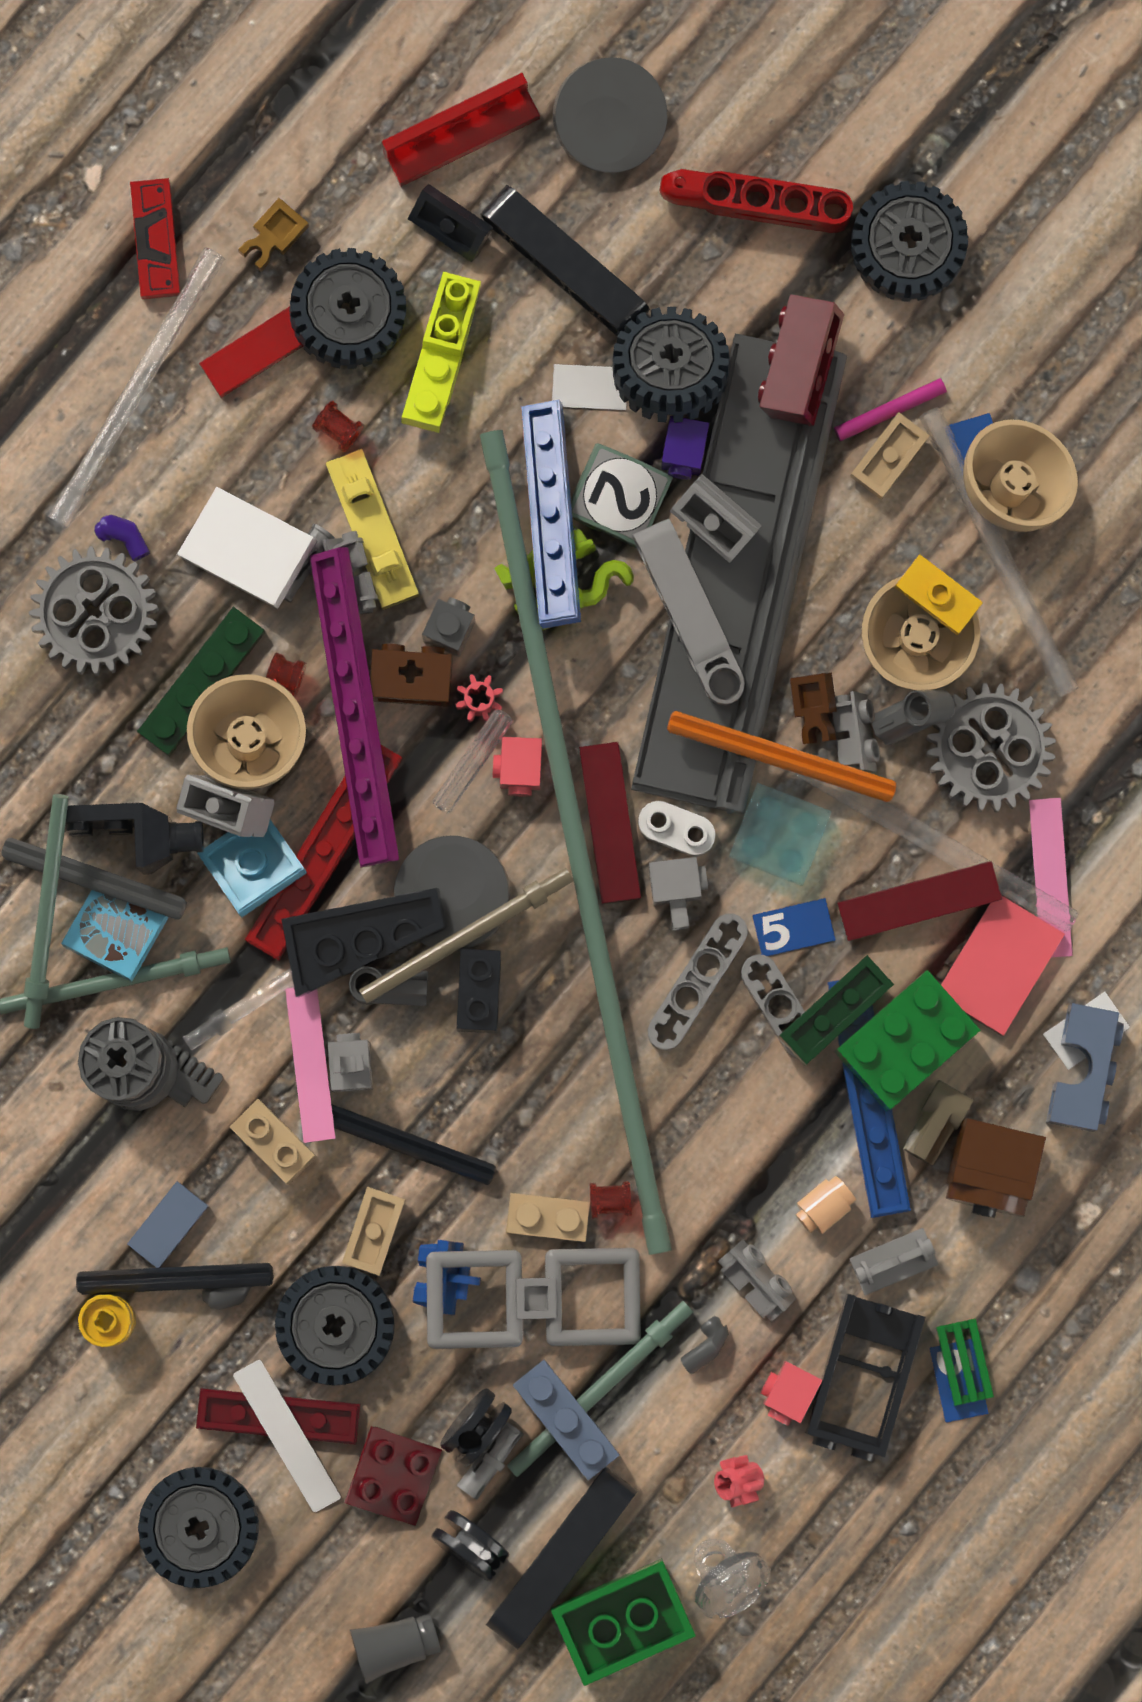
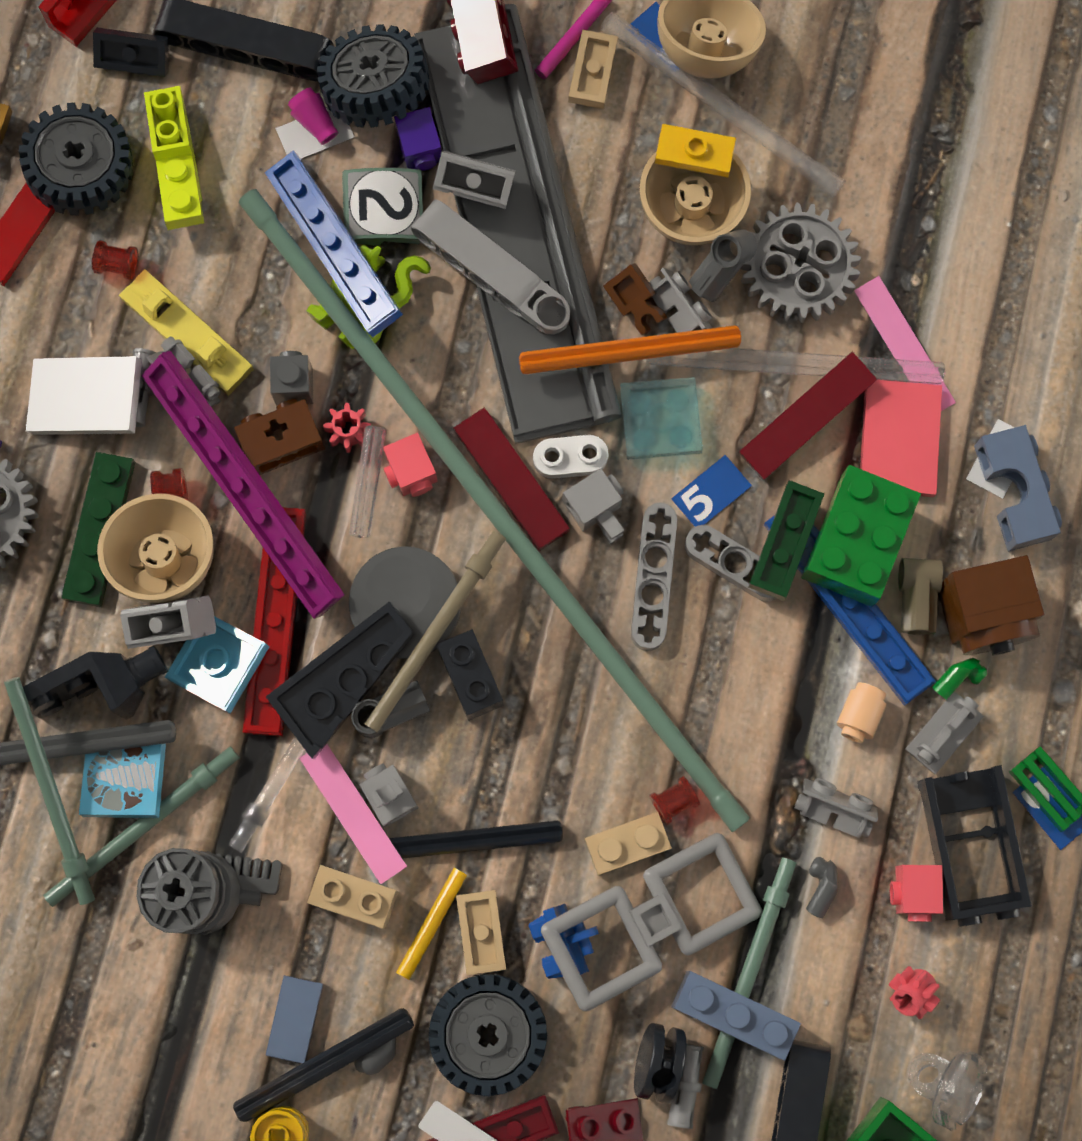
camera: 30 degrees left, 5 degrees down
none -> dark pink cone [288,87,339,145]
none -> yellow bar [396,868,467,980]
none -> green arm [932,658,988,700]

